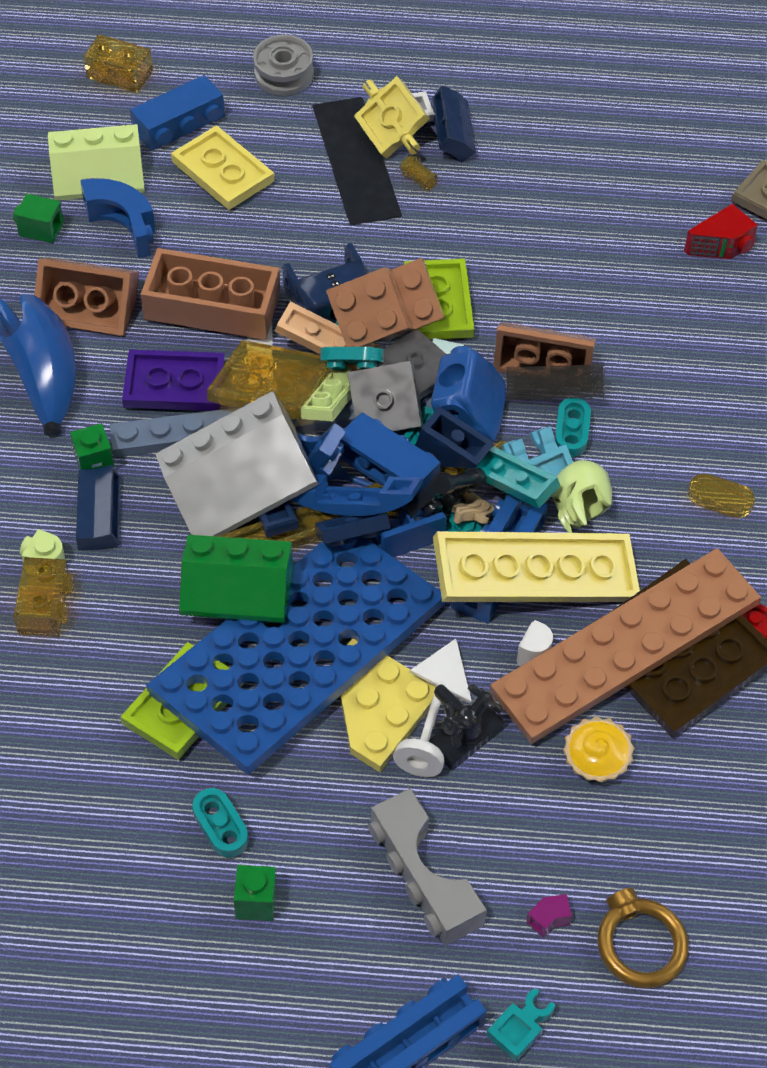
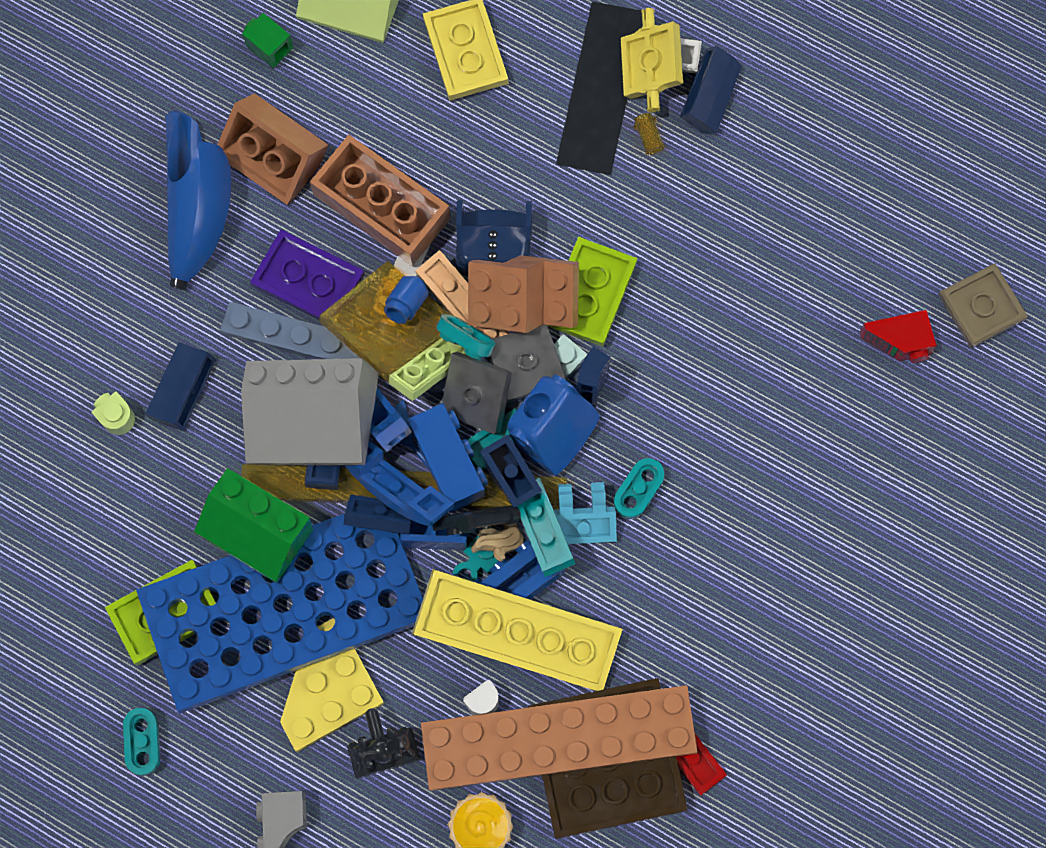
camera: 30 degrees right, 20 degrees up
clear yellow brick [13,557,74,637] -> none
green brick [70,423,114,470] -> none
blue arch [80,178,155,258] -> none
green brick [234,865,277,921] -> none
white piece [393,639,472,777] -> none
nougat slope [494,322,596,387] -> none
clear smoke plate [506,364,605,400] -> none
yellowish green helmet [552,460,612,533] -> none
clear yellow tile [688,474,755,518] -> none
none -> blue brick [384,276,428,324]
none -> dark blue piece [577,346,611,408]

